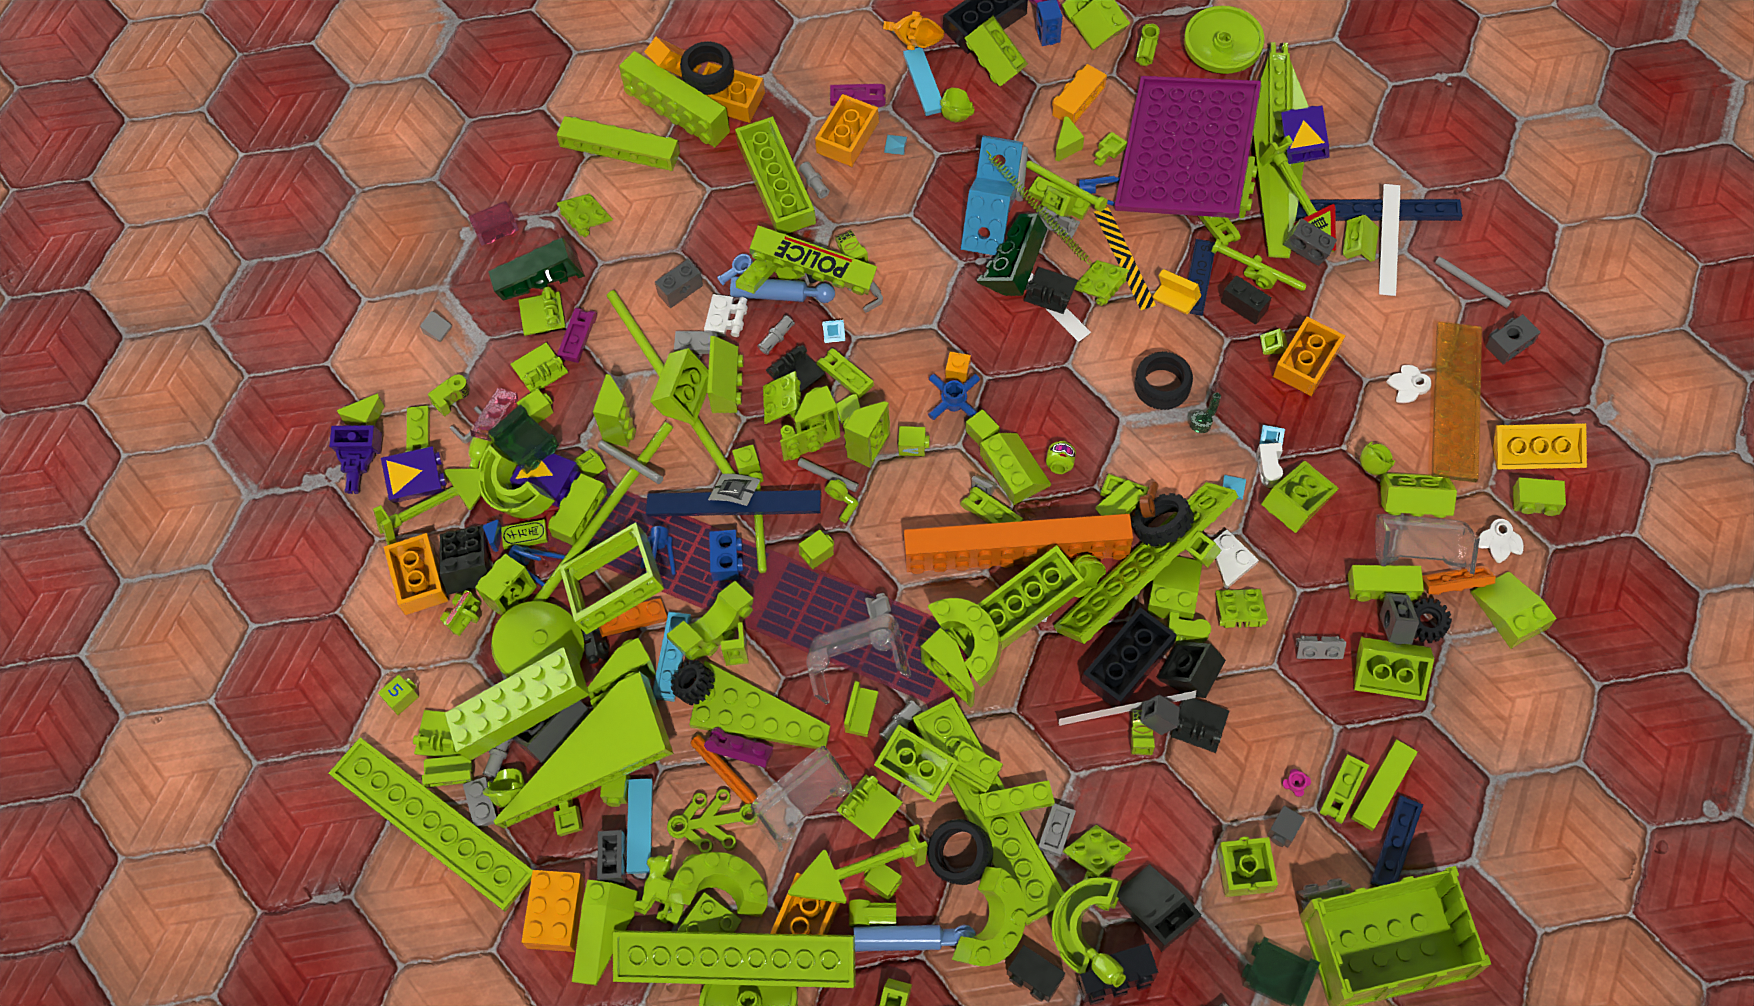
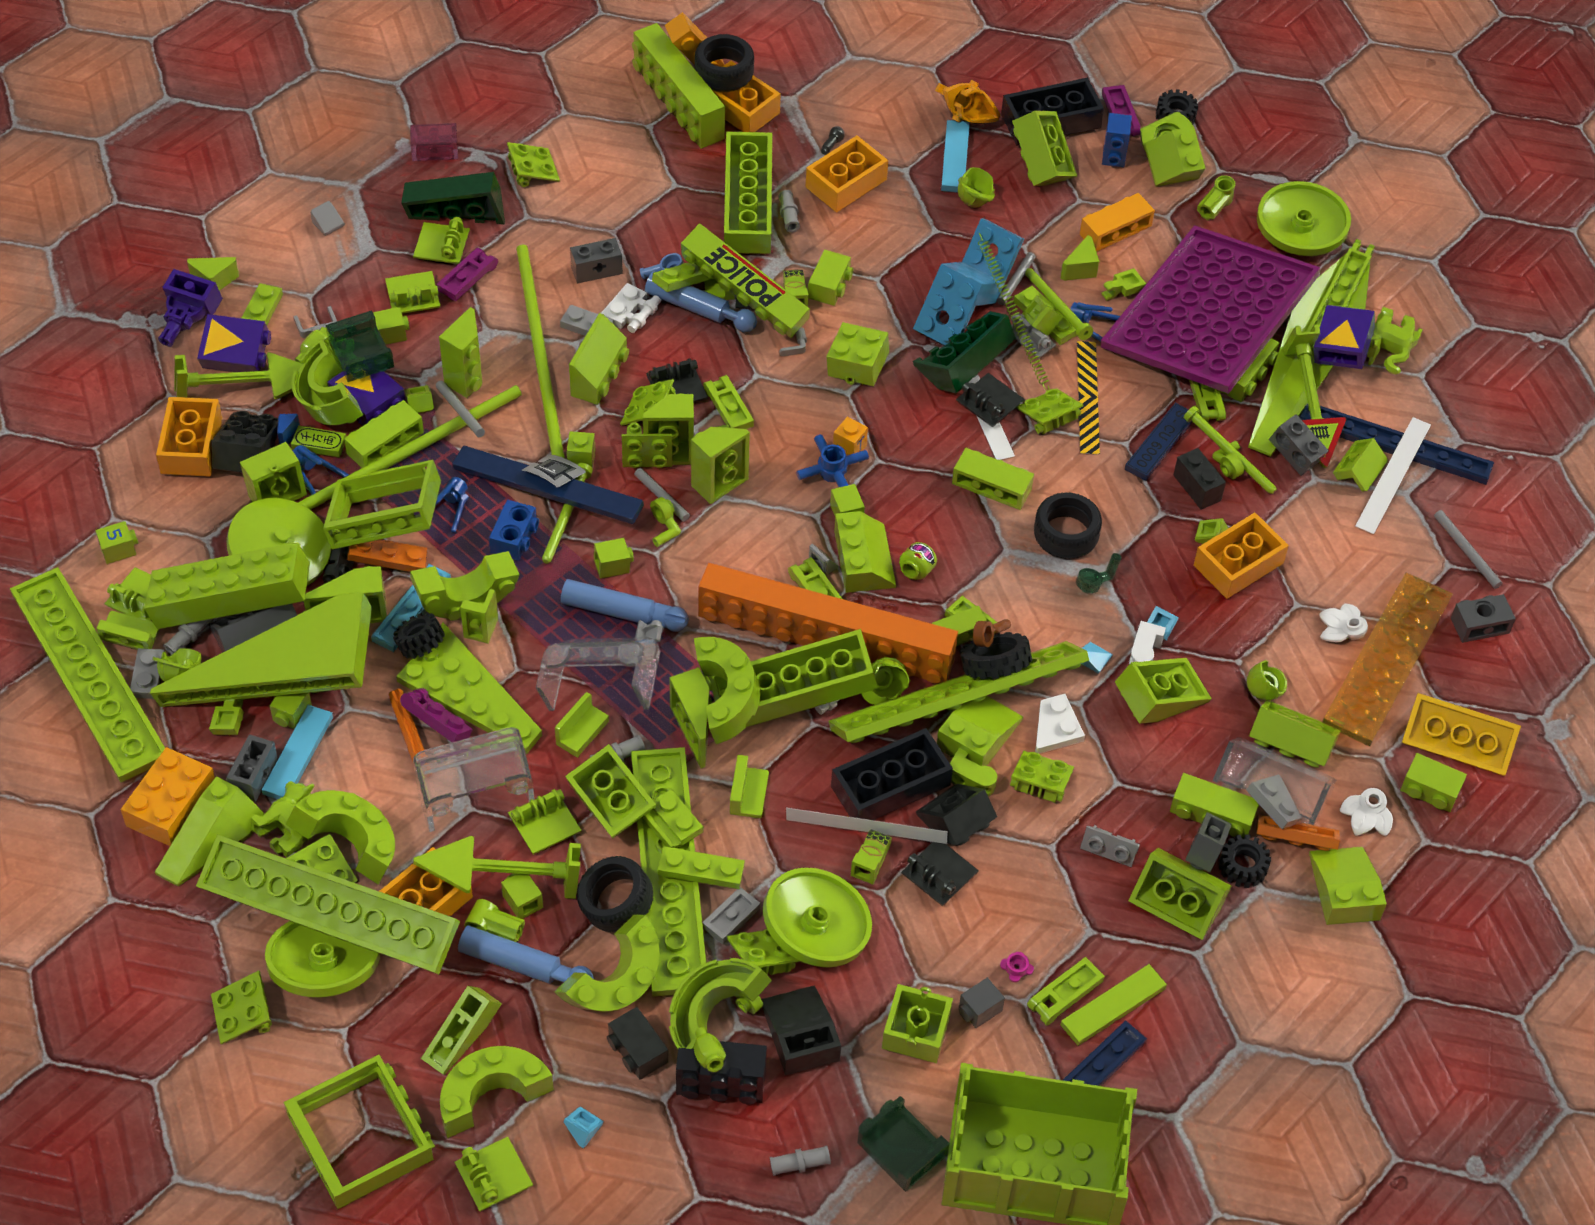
camera: 15 degrees right, 10 degrees down
lime leg [427,375,470,417] -> none
lime hips [440,590,481,636] -> none
clear pink plate [470,388,518,442] -> none
lime brick [557,116,680,171] -> none
lime slope [650,348,709,424] -> none
lime plant [667,789,759,854] -> none
light grey pin [758,315,795,355] -> none
slope [823,320,845,343] -> none
magenta plate [830,84,886,107] -> none
medium azure slope [884,135,907,155] -> none
lime brick [898,426,930,456] -> none
dark grey brick [1141,695,1180,735] -> none
yellow panel [1153,269,1201,315] -> none
lime brick [1185,530,1222,568] -> none
none -> medium blue piece [561,579,689,632]
none -> lime panel [730,755,769,818]
none -> lime dish [763,868,872,967]
none -> lime brick [808,249,853,306]
none -> pearl dark grey piece [821,126,845,155]
none -> lime brick [826,322,889,386]
none -> lime brick [952,448,1034,510]
none -> light grey wing [1246,774,1302,829]
none -> lime animal [1367,307,1423,375]

